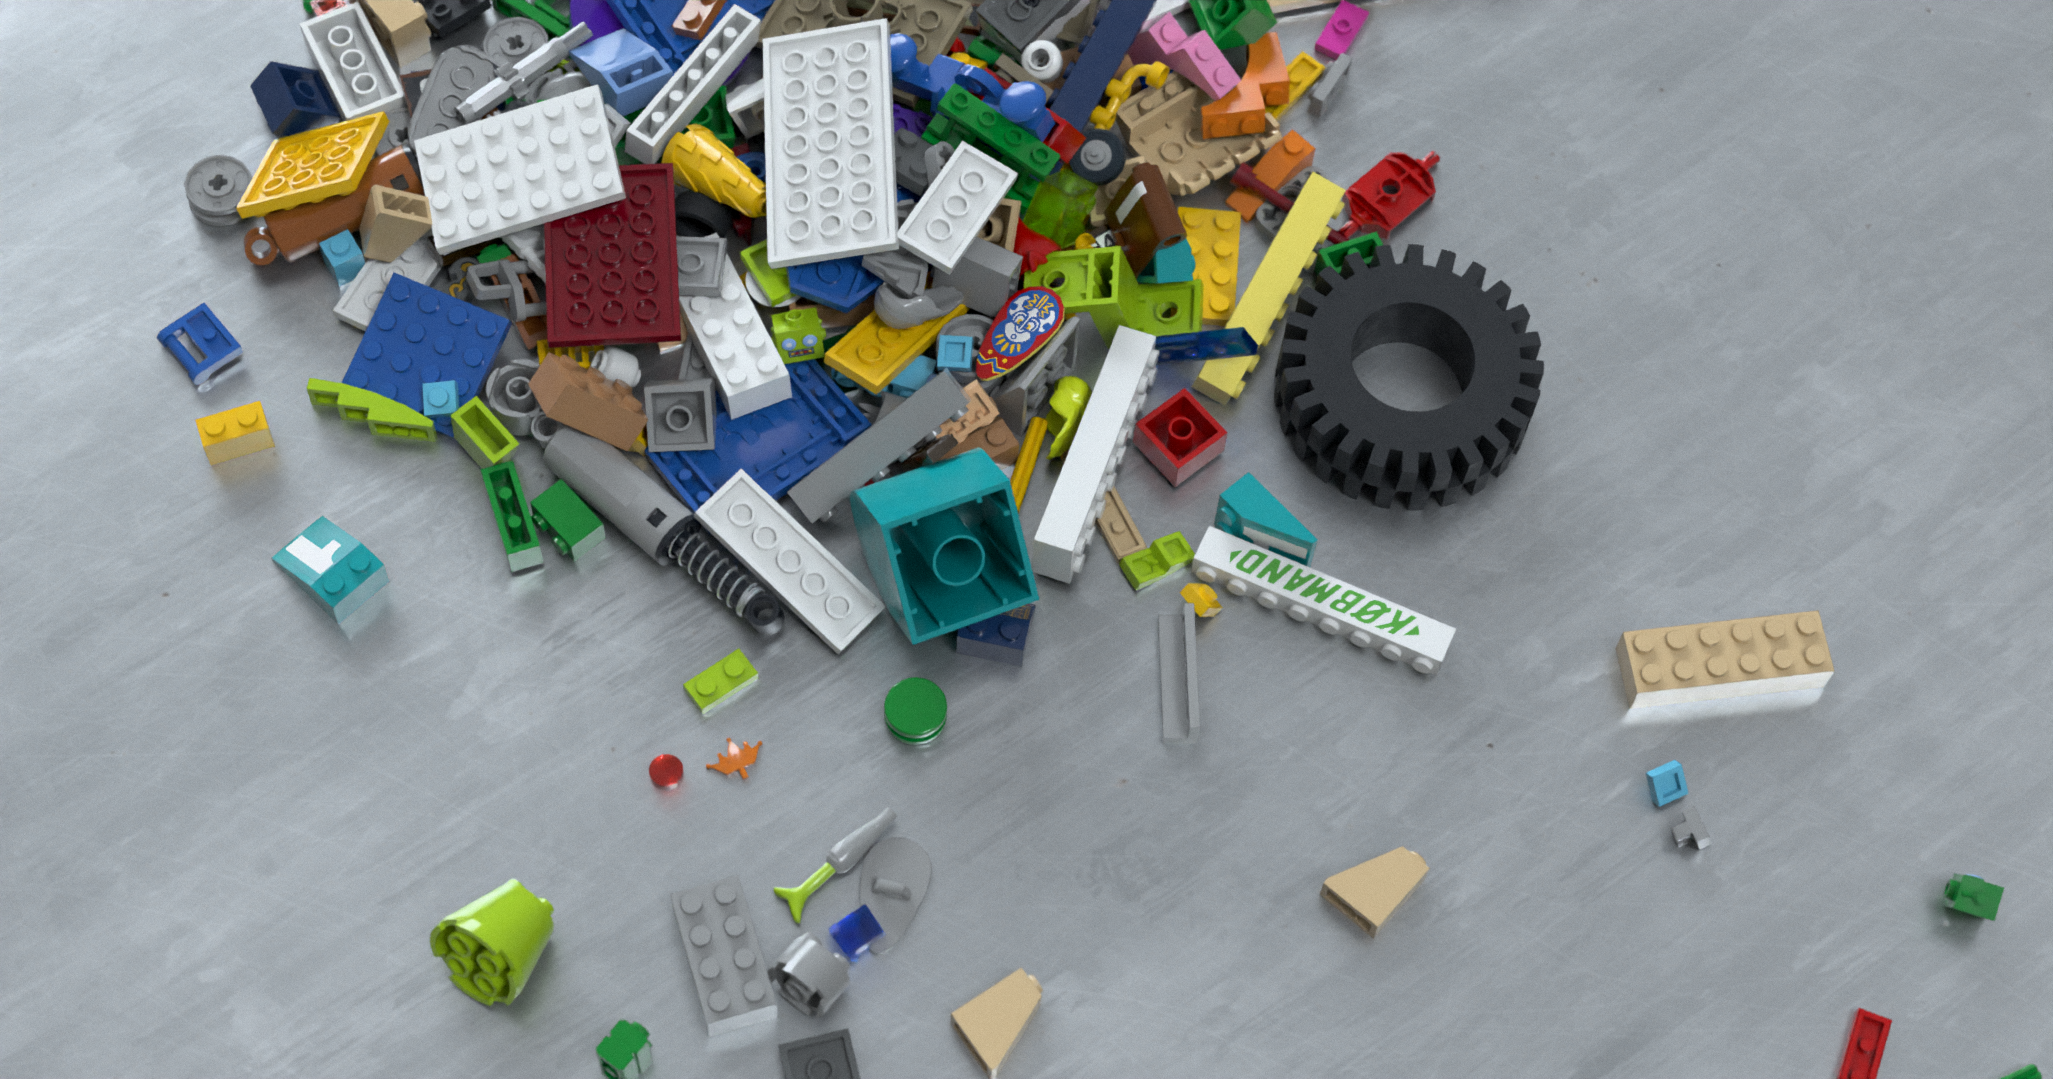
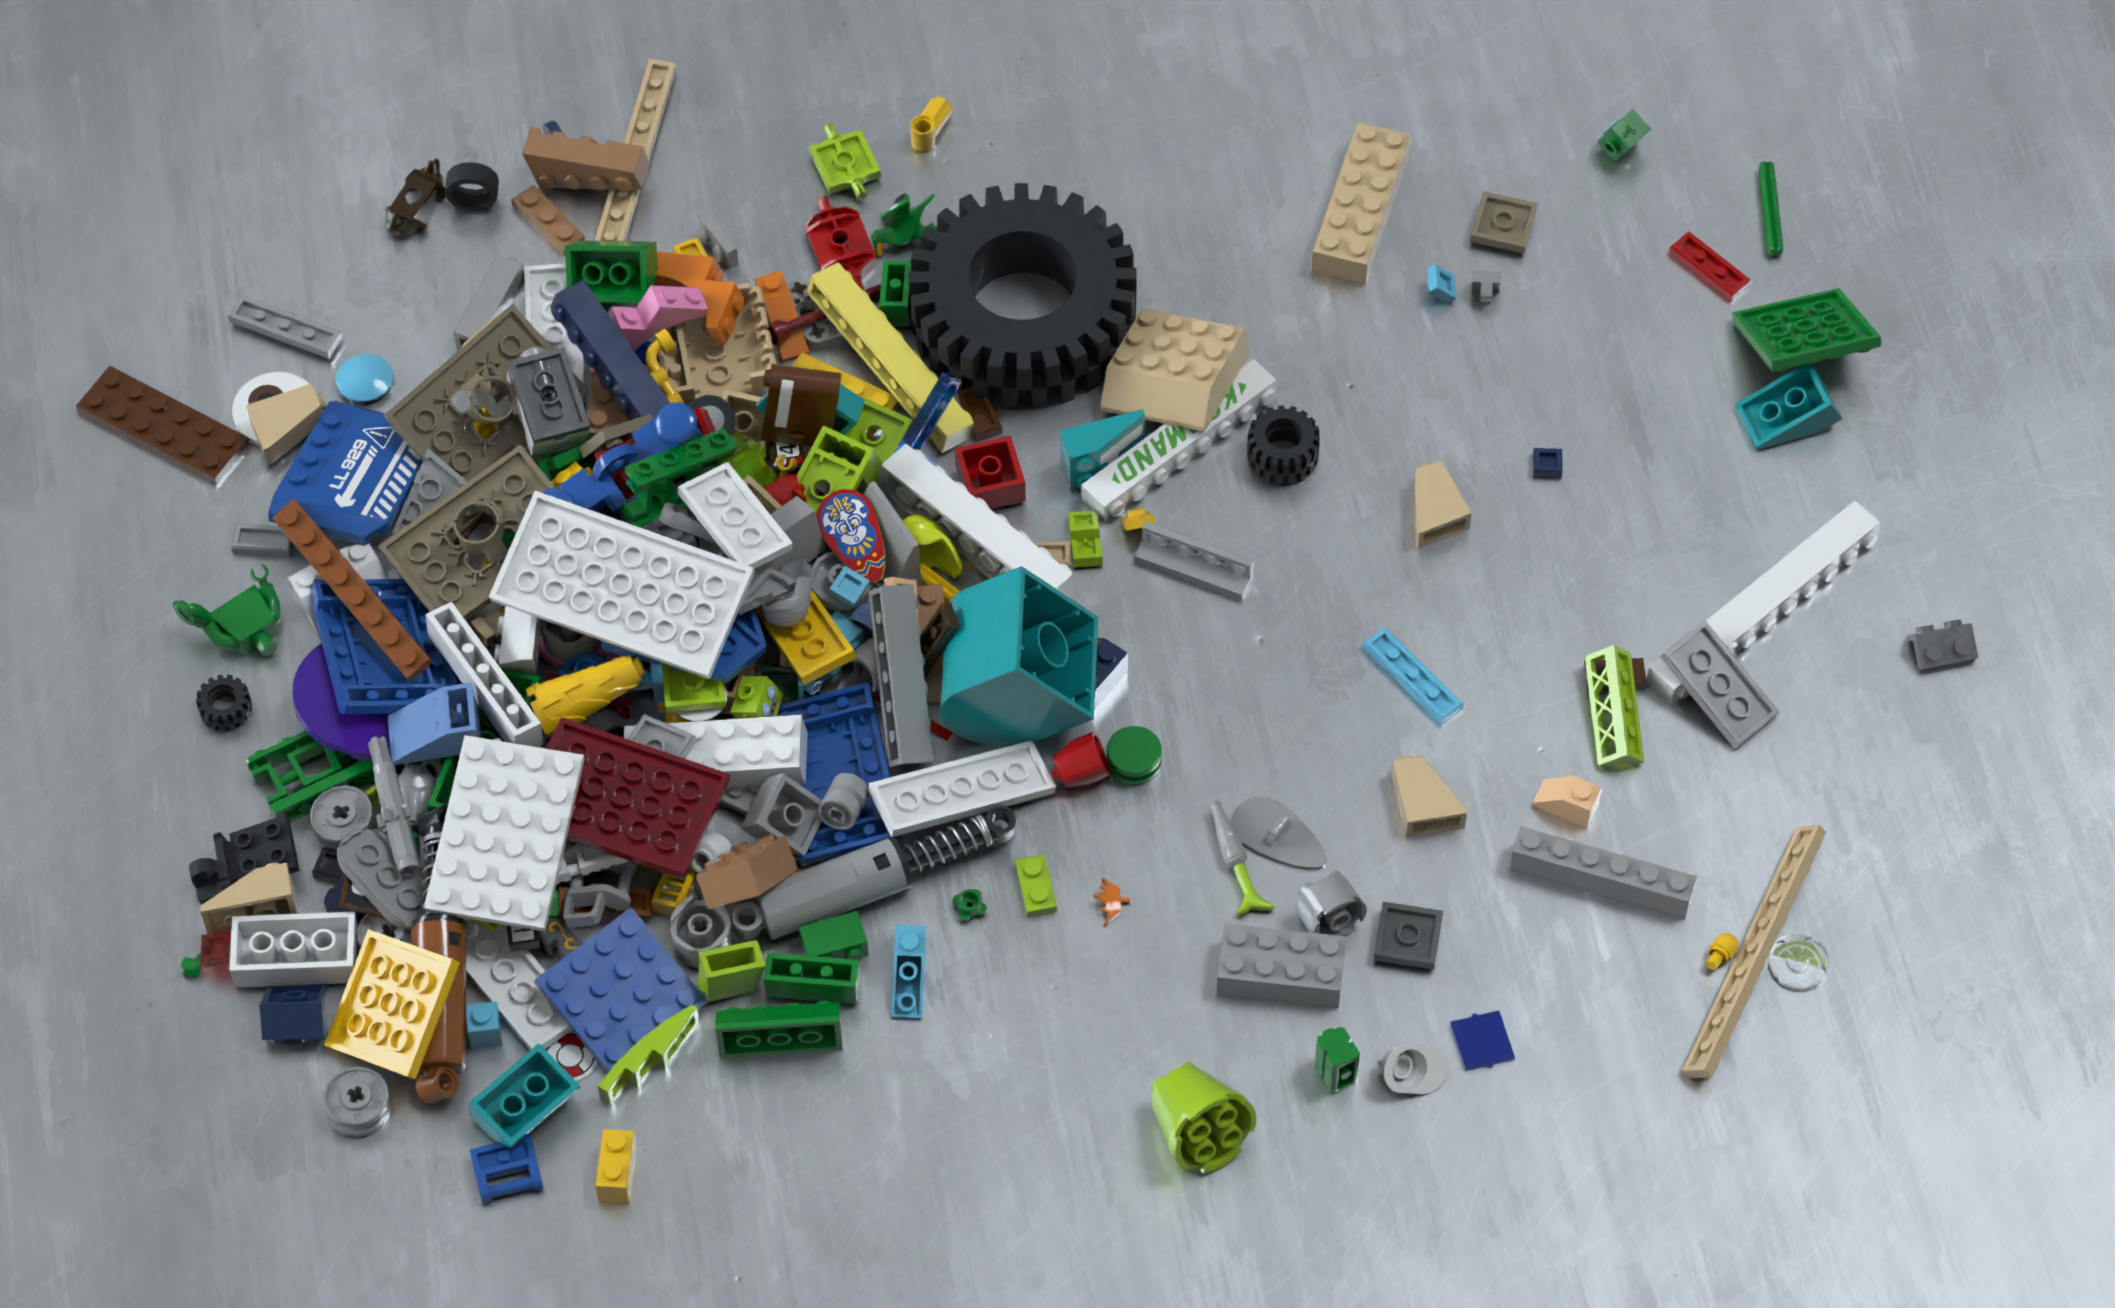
camera: 60 degrees left, 5 degrees down
teal slope [271,516,390,625] -> none
tan slope [359,185,432,263] -> none
medium azure plate [422,380,459,418] -> none
clear red tile [649,754,684,791] -> none
clear blue tile [829,904,886,961] -> none
white head [1021,40,1063,84] -> none
dark pink plate [1314,0,1369,60] -> none
none -> teal slope [468,1043,581,1148]
none -> sticker [545,1030,598,1081]
none -> green slope [715,1001,843,1057]
none -> lime plate [809,122,881,200]
none -> light grey wheel [818,773,869,830]
none -> green animal [871,193,937,256]
none -> medium azure slope [891,924,928,1018]
none -> yellow piece [910,96,953,152]
none -> green plate [952,889,987,921]
none -> reddish brown tile [956,386,1003,441]
none -> red helmet [1050,732,1110,789]
none -> tan slope [1100,308,1250,432]
none -> black tyre [1247,405,1320,484]
none -> medium azure tile [1363,627,1464,726]
none -> dark tan plate [1470,191,1538,254]
none -> dark blue tile [1533,448,1562,478]

